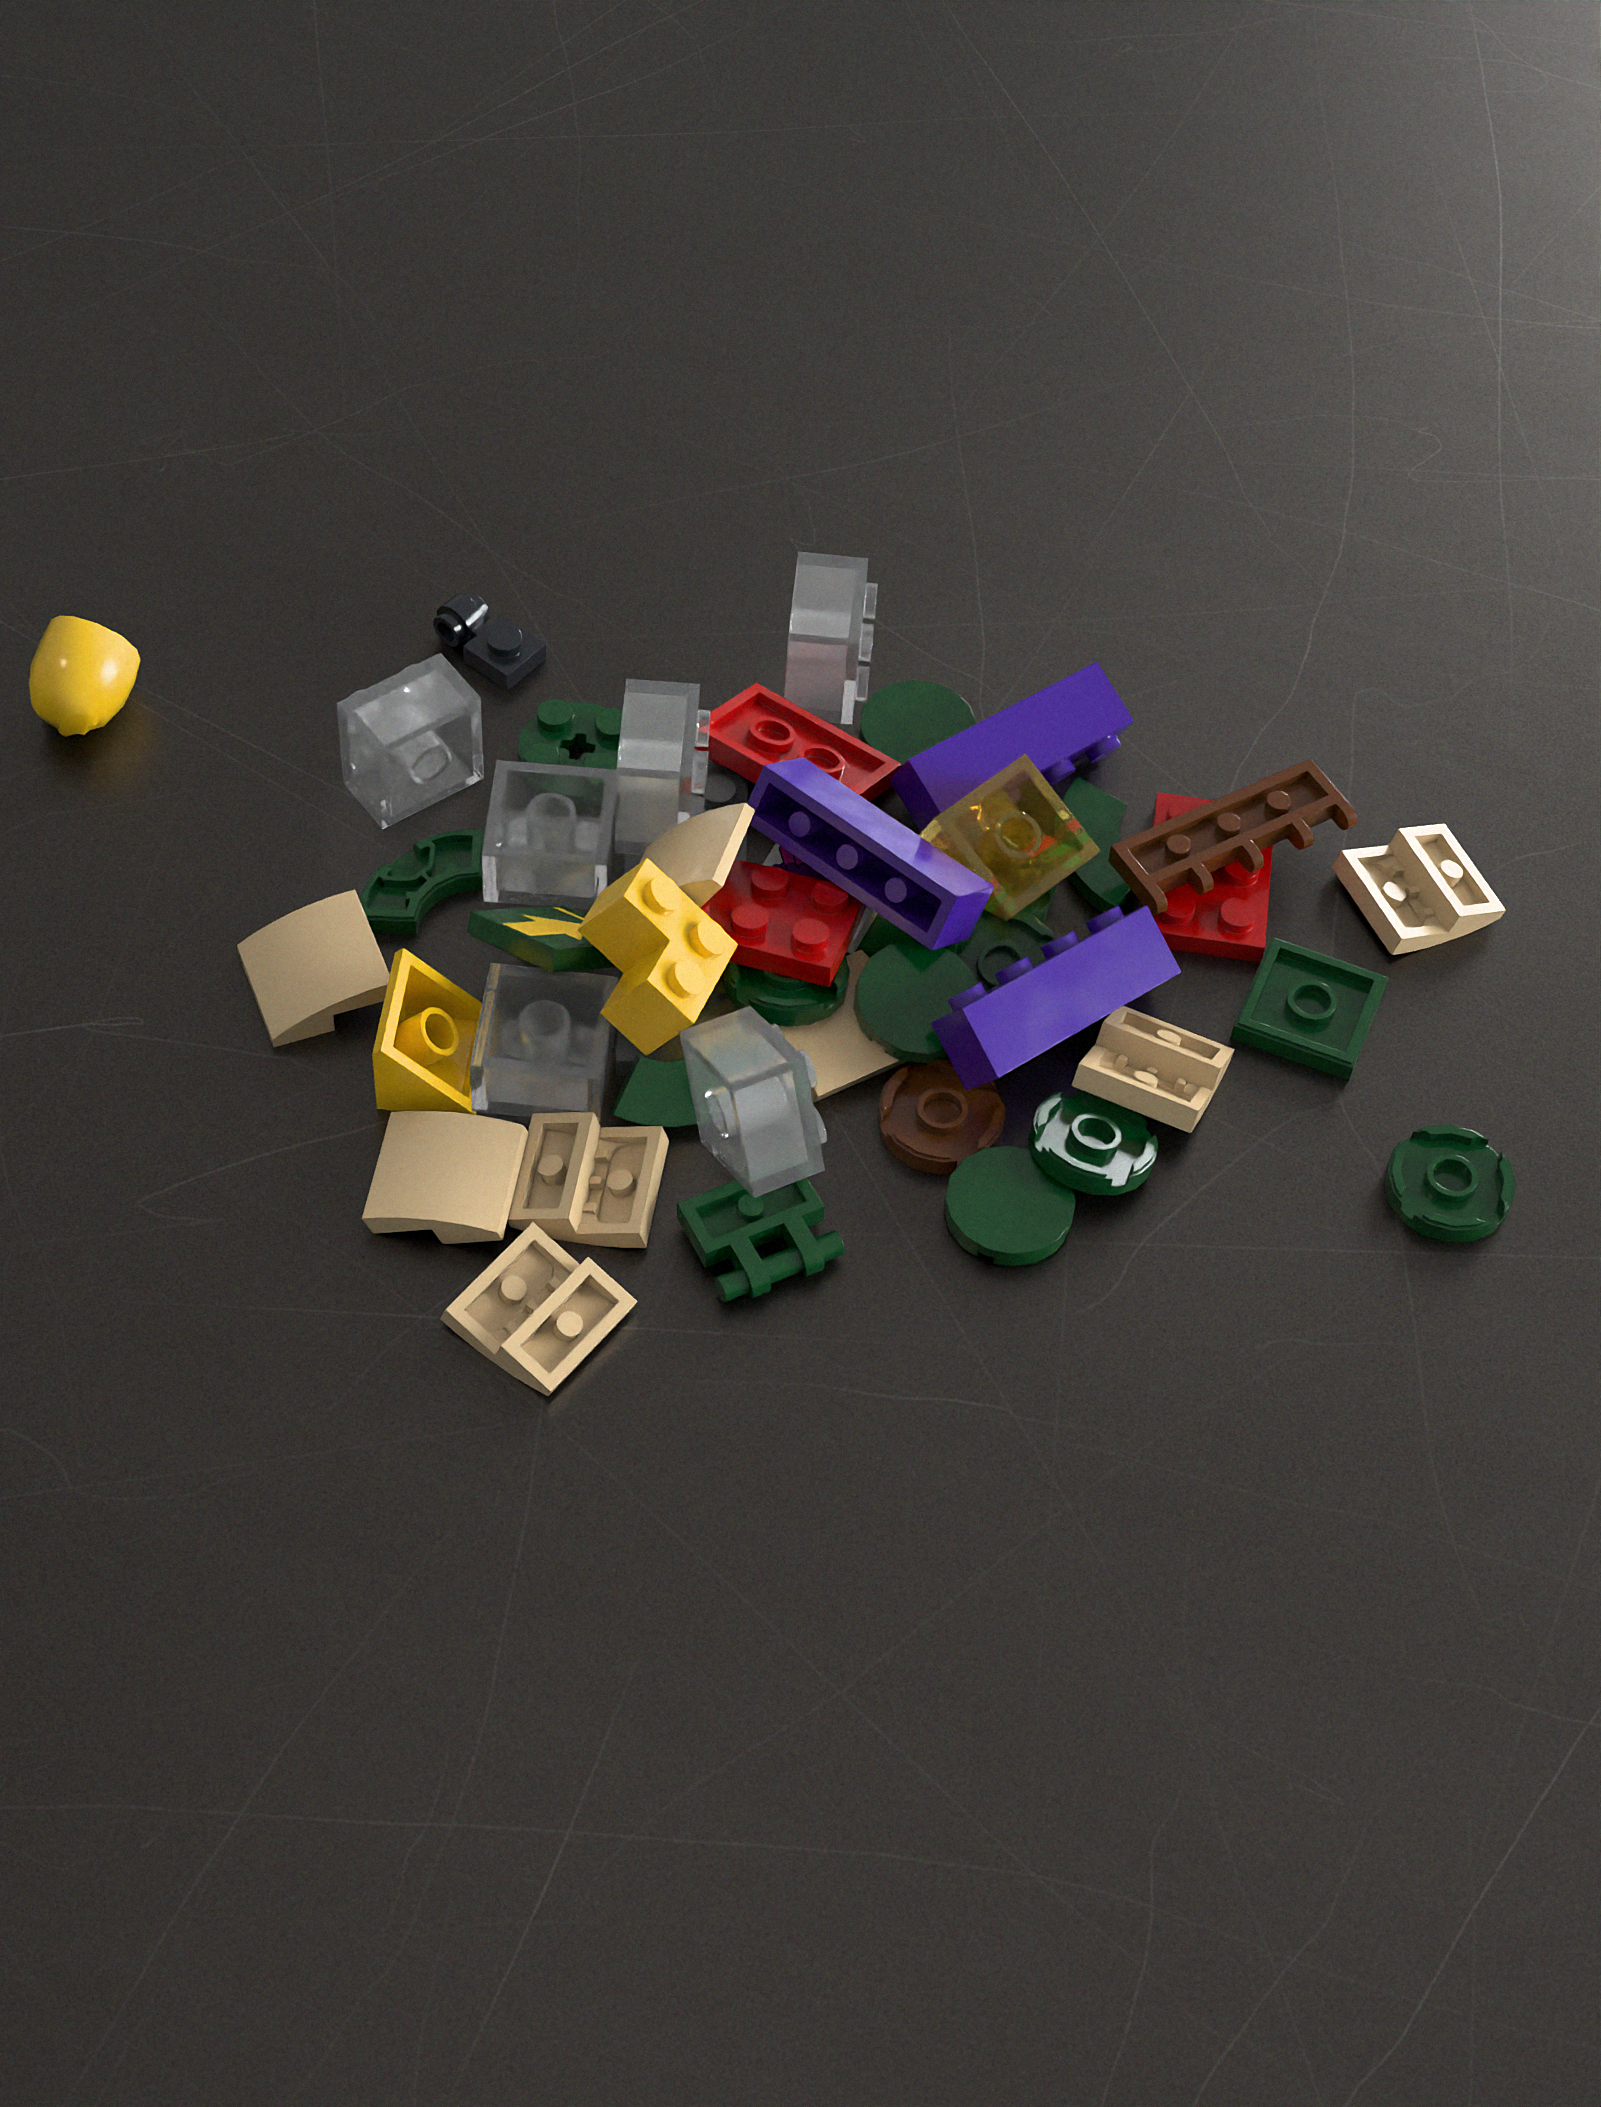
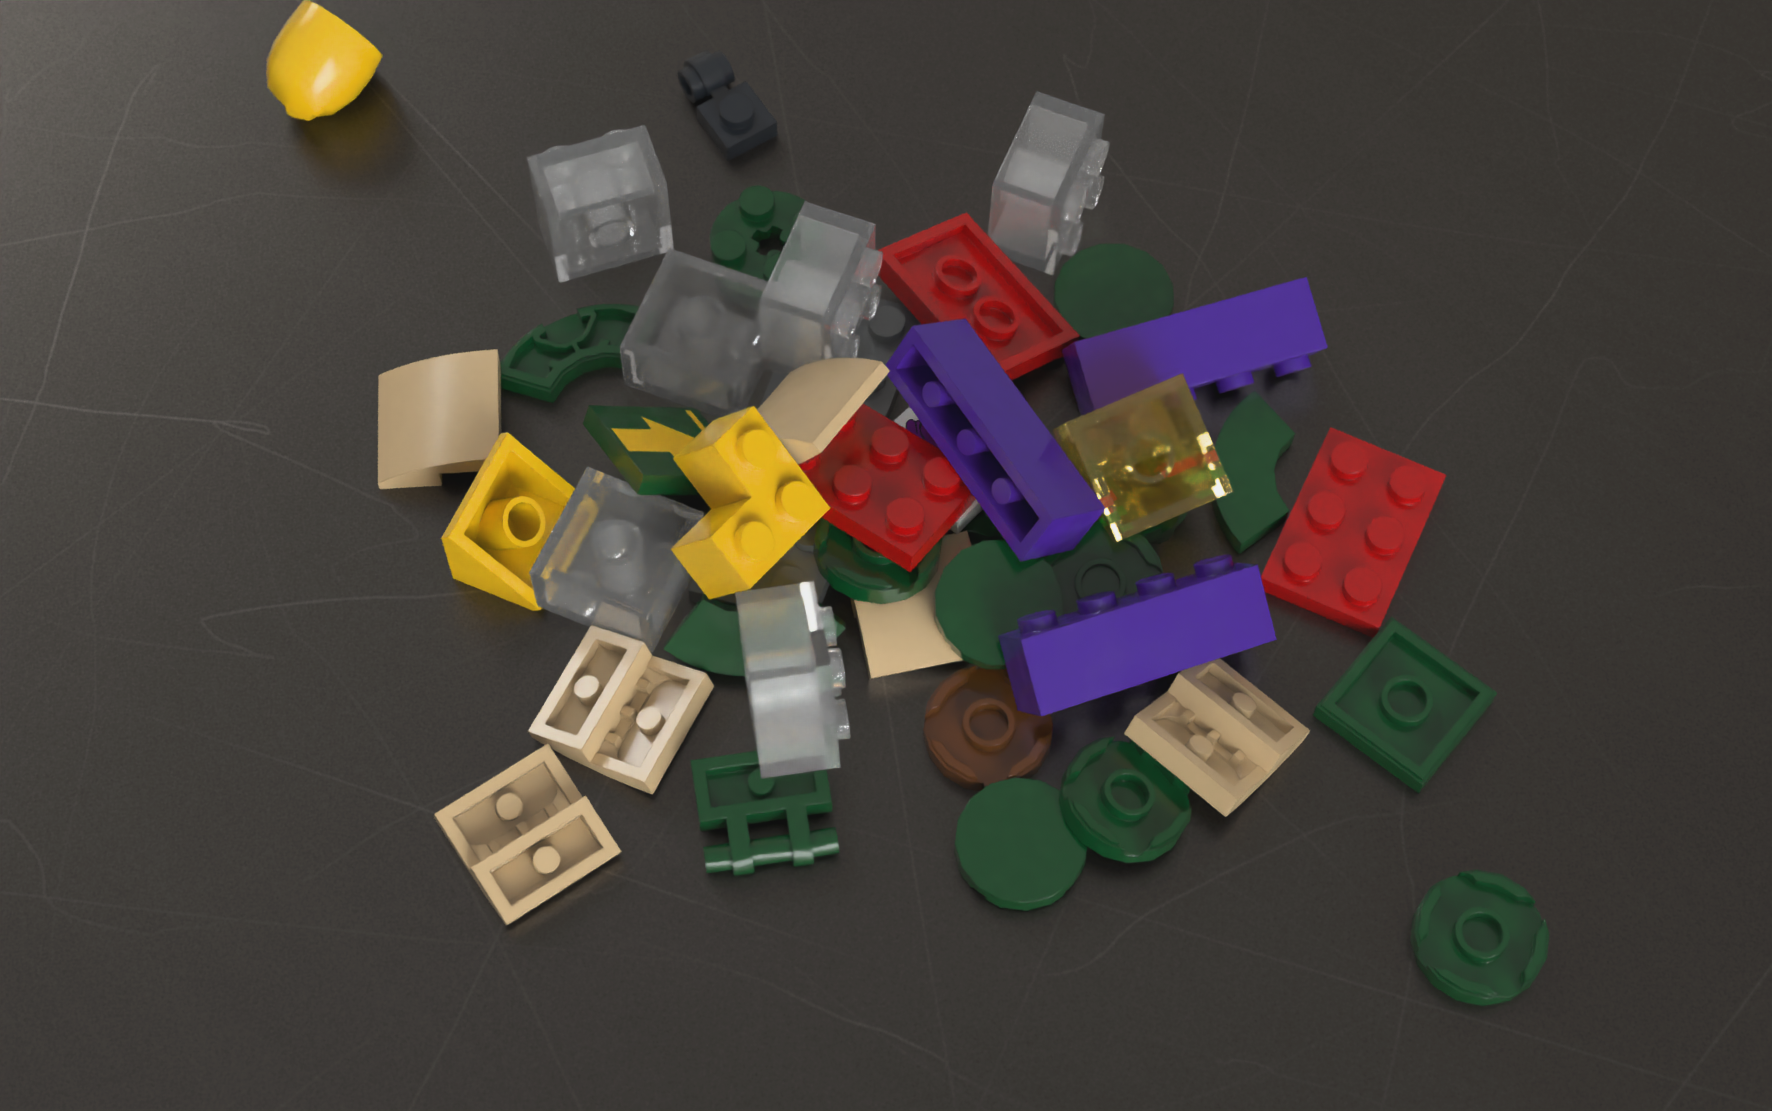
camera: 20 degrees right, 10 degrees up
tan slope [362,1111,528,1244] -> none
reddish brown hinge [1108,758,1358,915] -> none
tan slope [1332,824,1506,955] -> none

